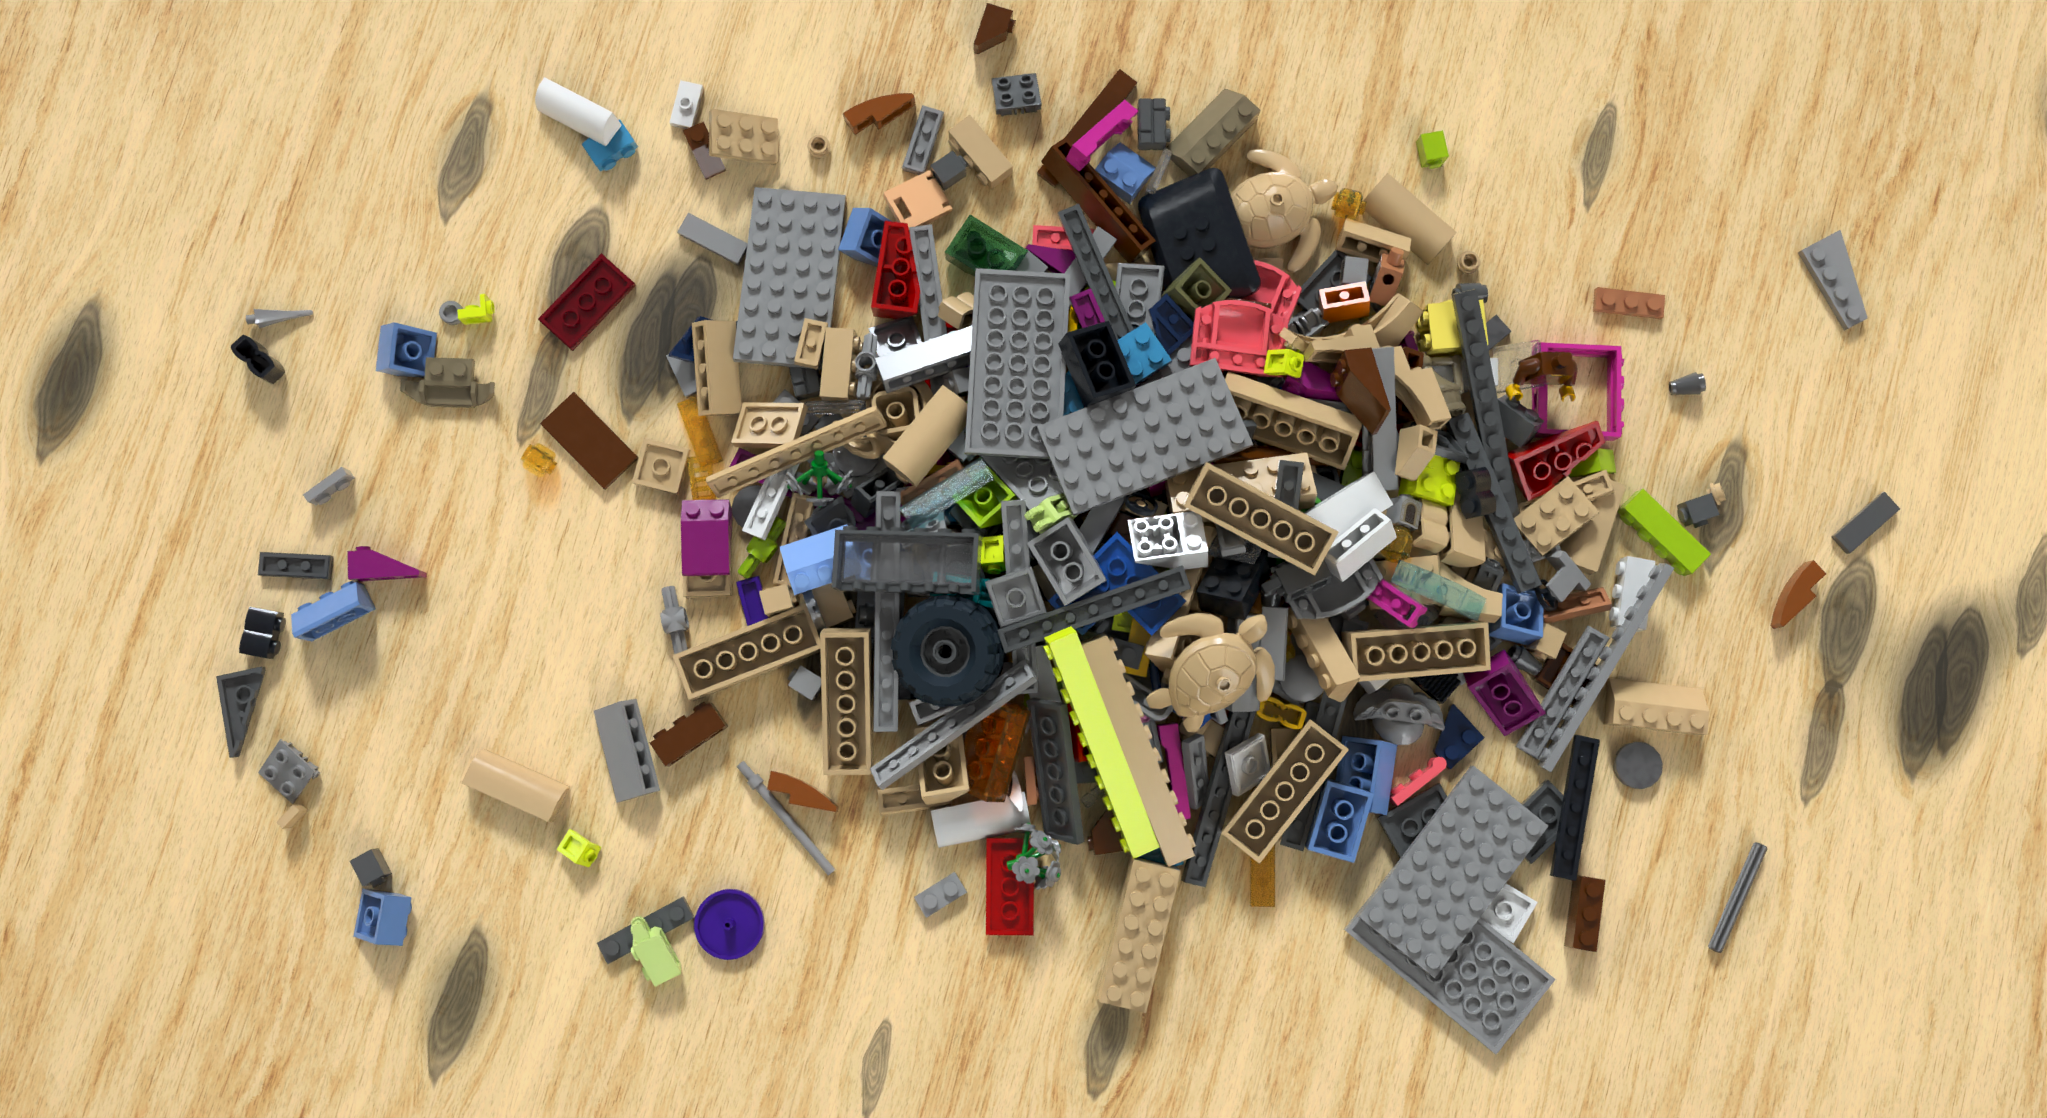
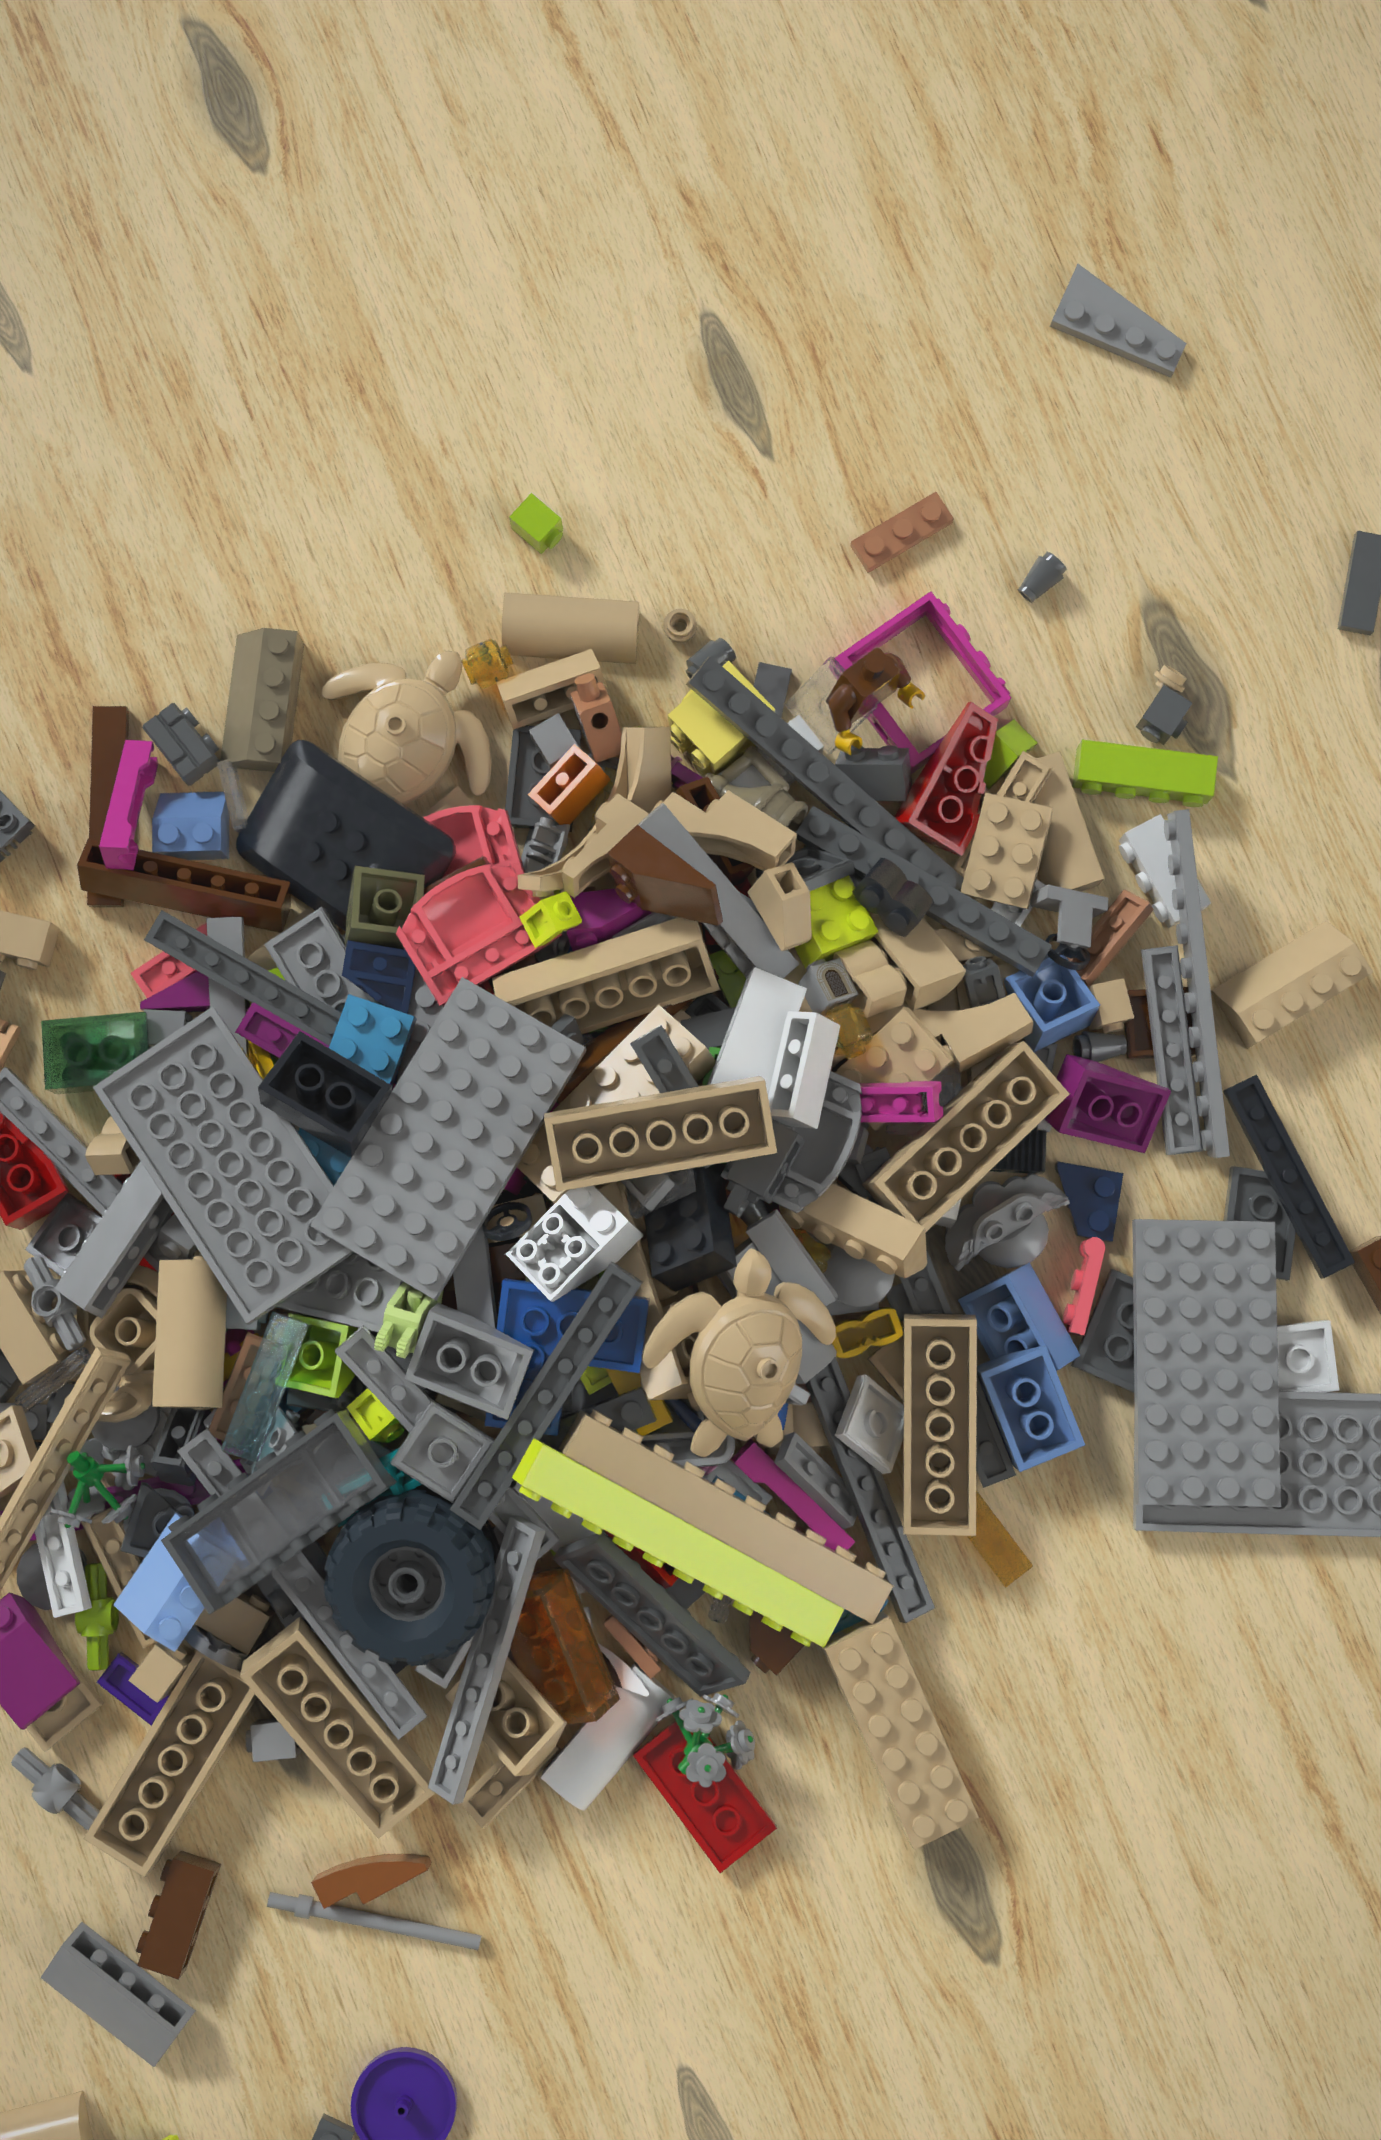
camera: 30 degrees left, 0 degrees up
light grey plate [914,872,967,918] -> none
clear light blue slope [1390,560,1486,621] -> none
flat silver tile [1613,742,1663,789] -> none
dark orange slope [1770,560,1827,629] -> none

